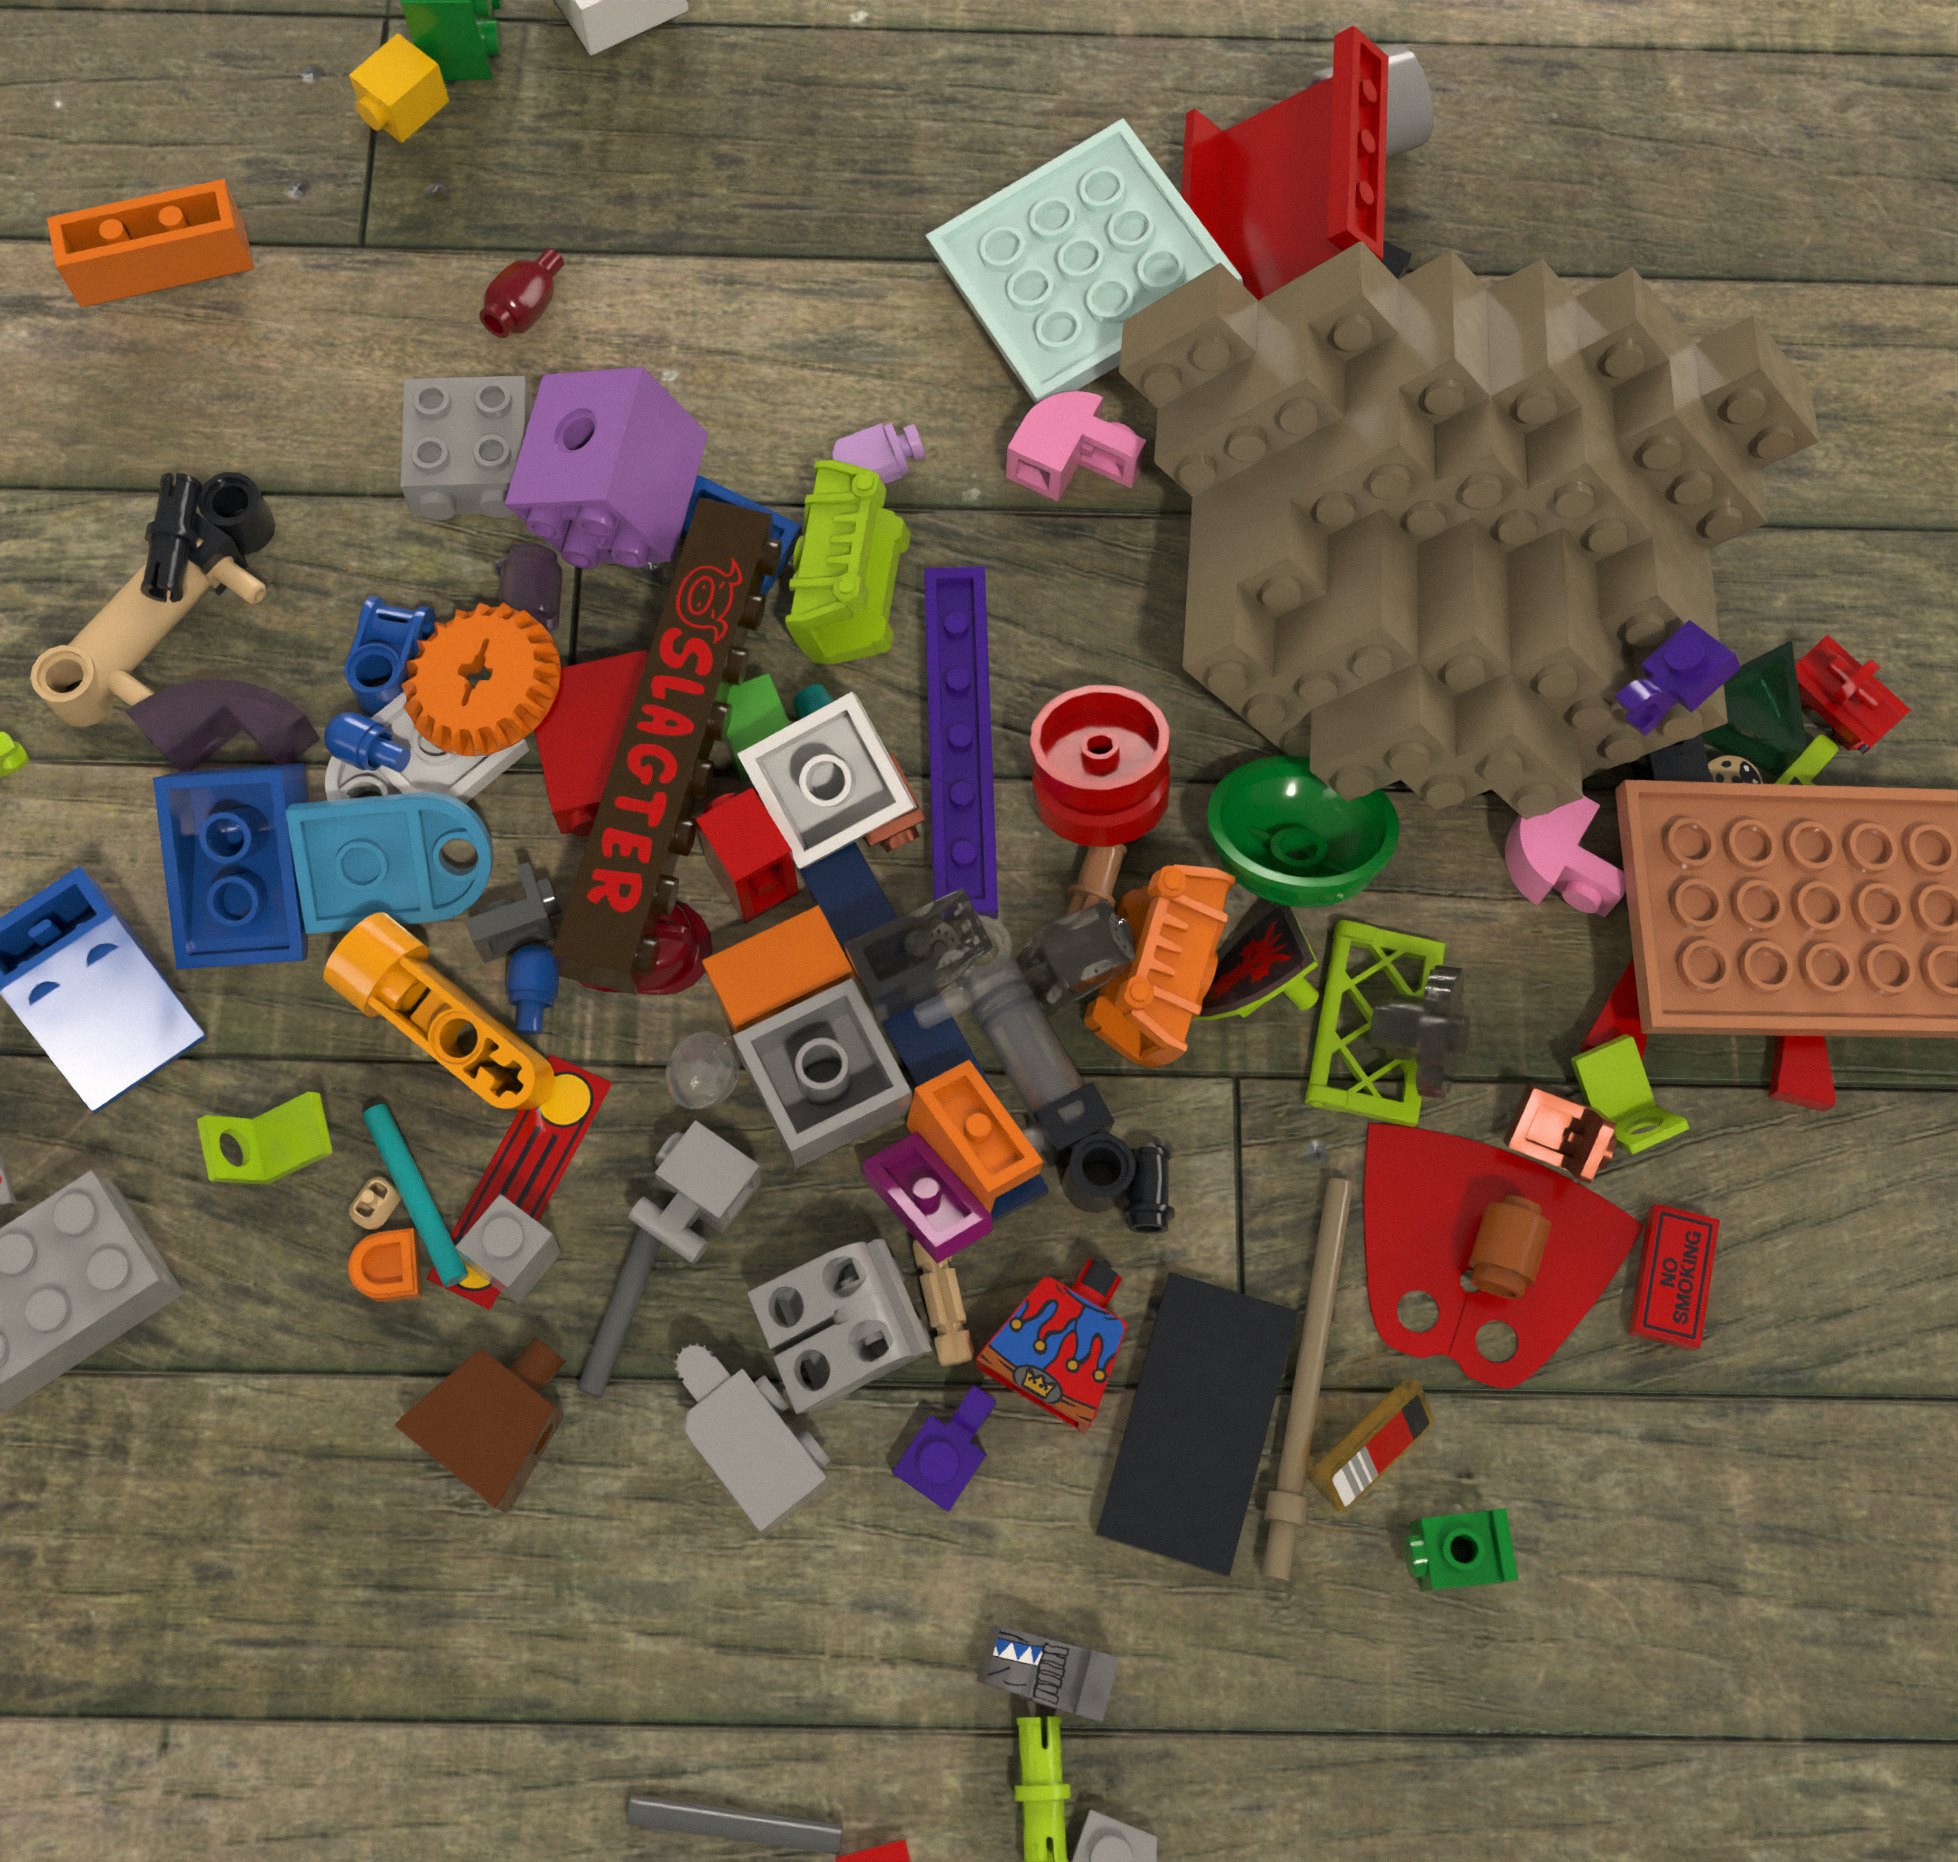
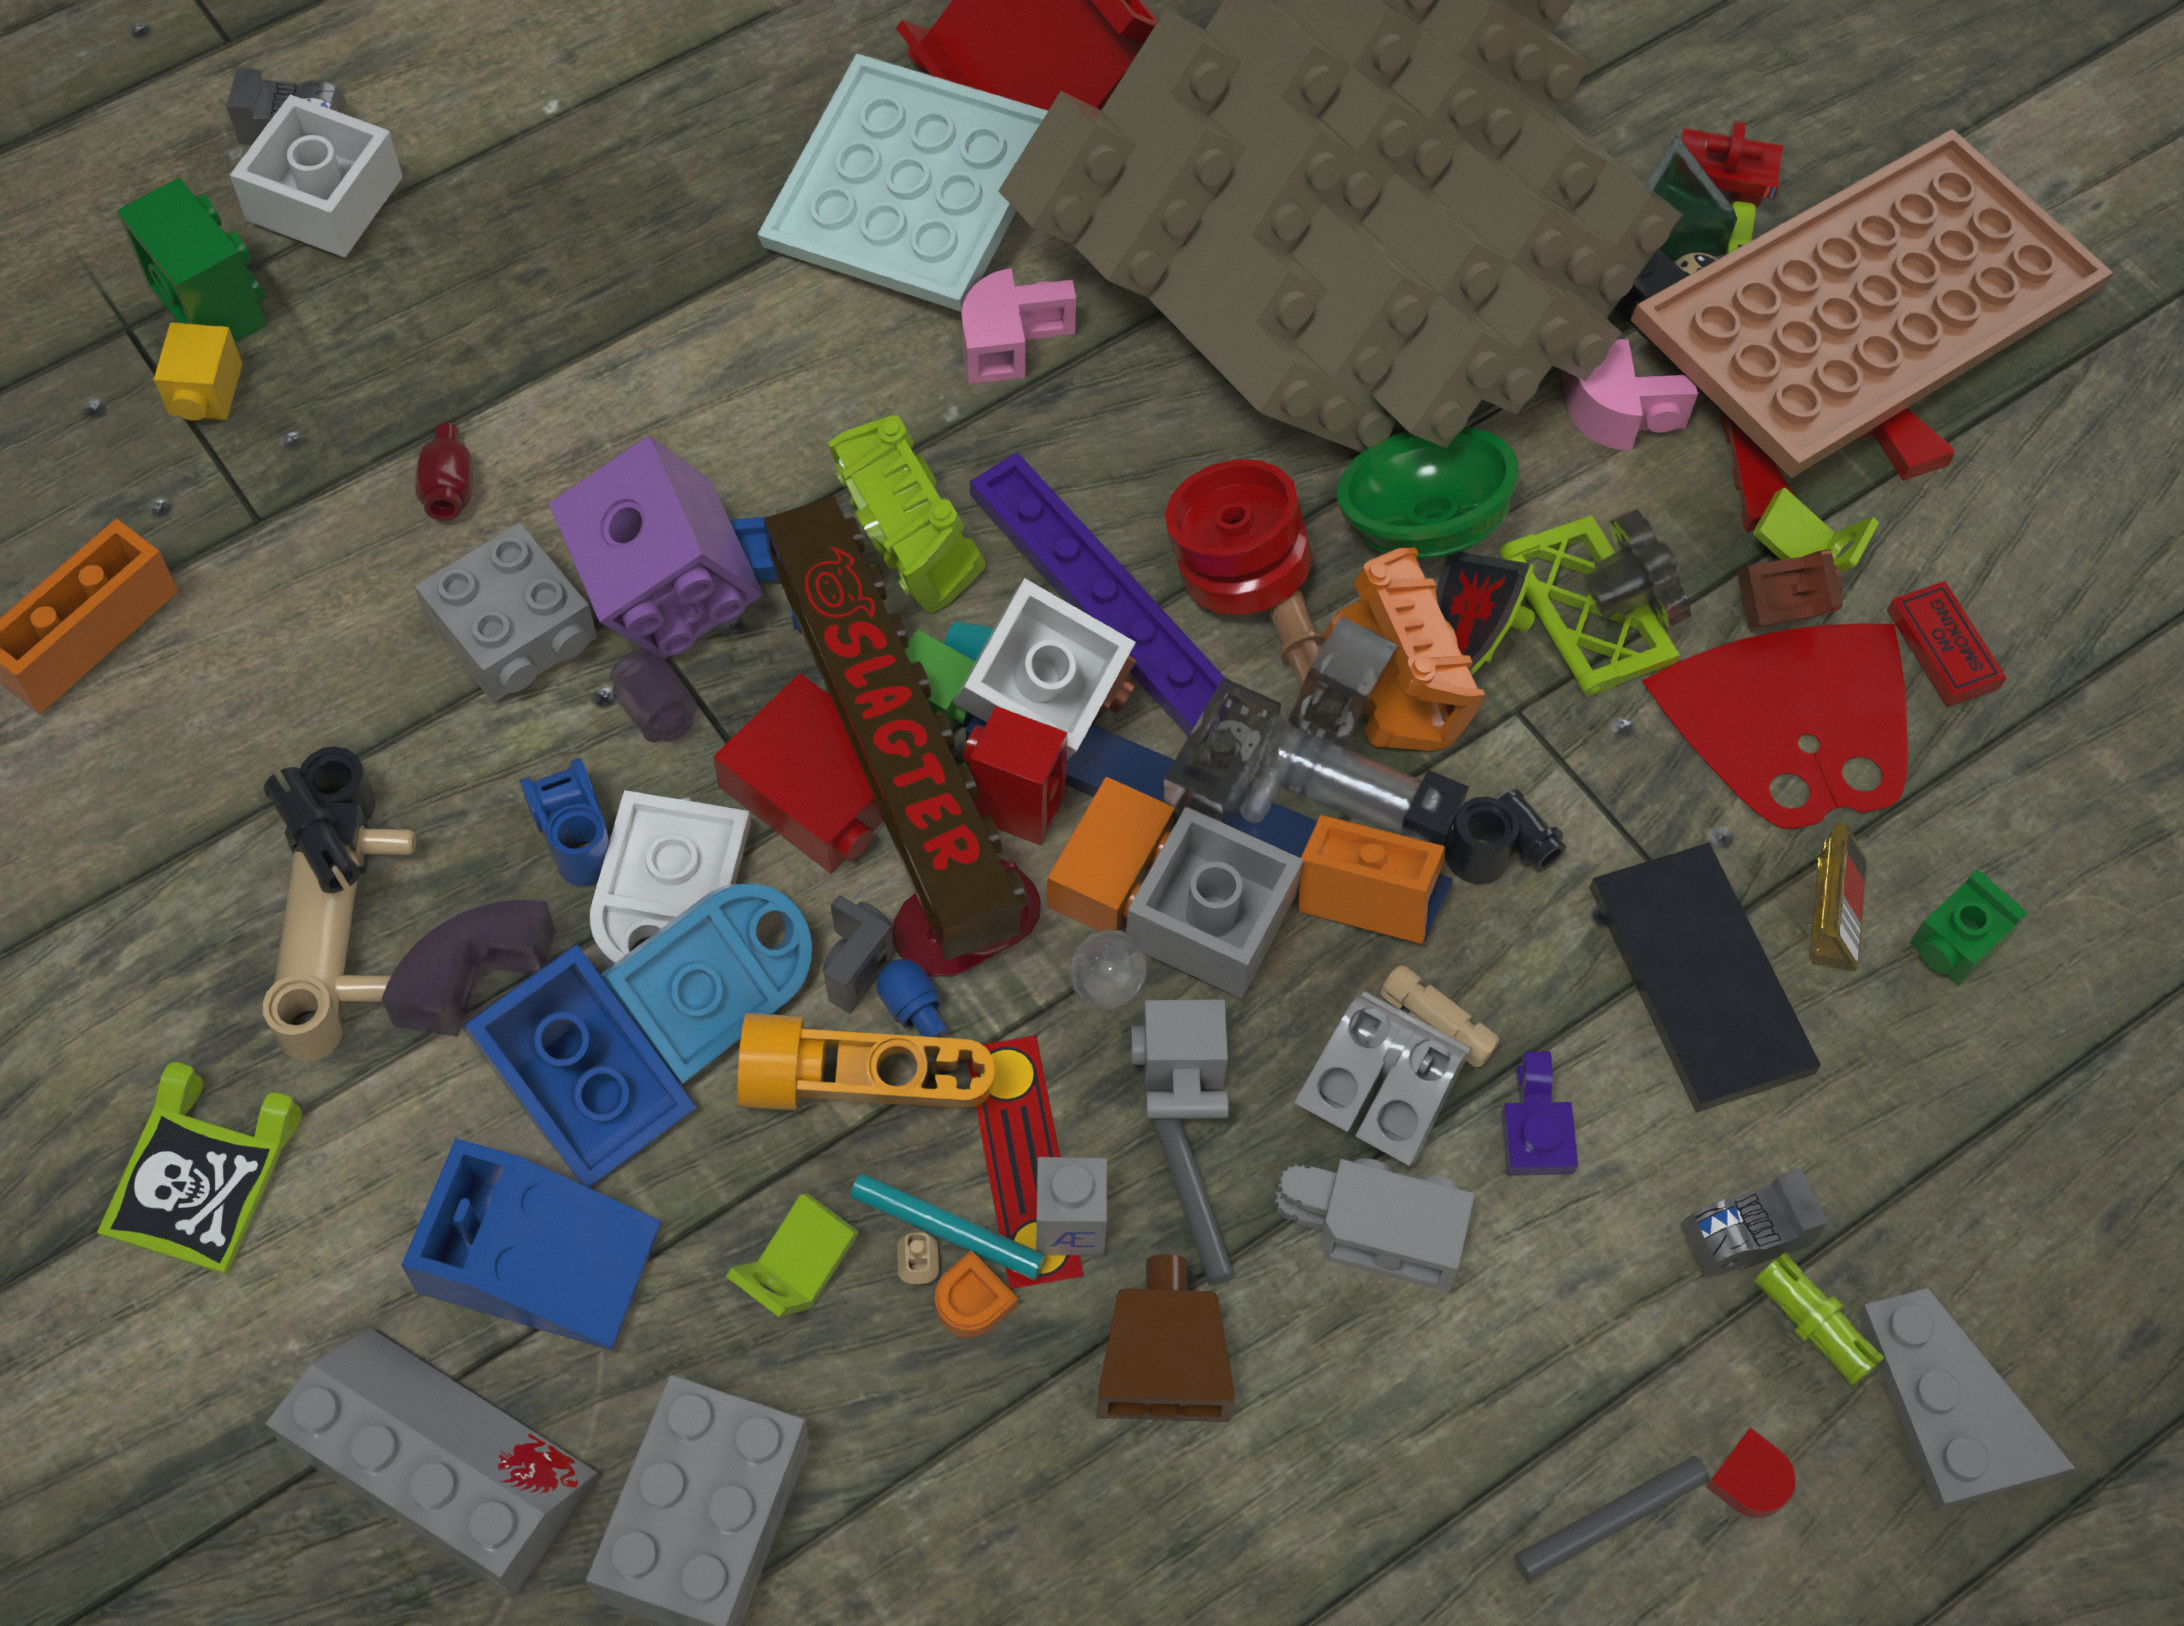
camera: 35 degrees left, 10 degrees down
blue cylinder [324,712,411,772] -> none
orange gear [401,602,561,756] -> none
lavender arm [832,423,926,486] -> none
magenta plate [862,1131,993,1264] -> none
torso [975,1259,1128,1434] -> none
dark tan bar [1261,1178,1353,1582] -> none
dark orange brick [1469,1195,1552,1300] -> none
dark purple plate [1615,620,1741,736] -> none

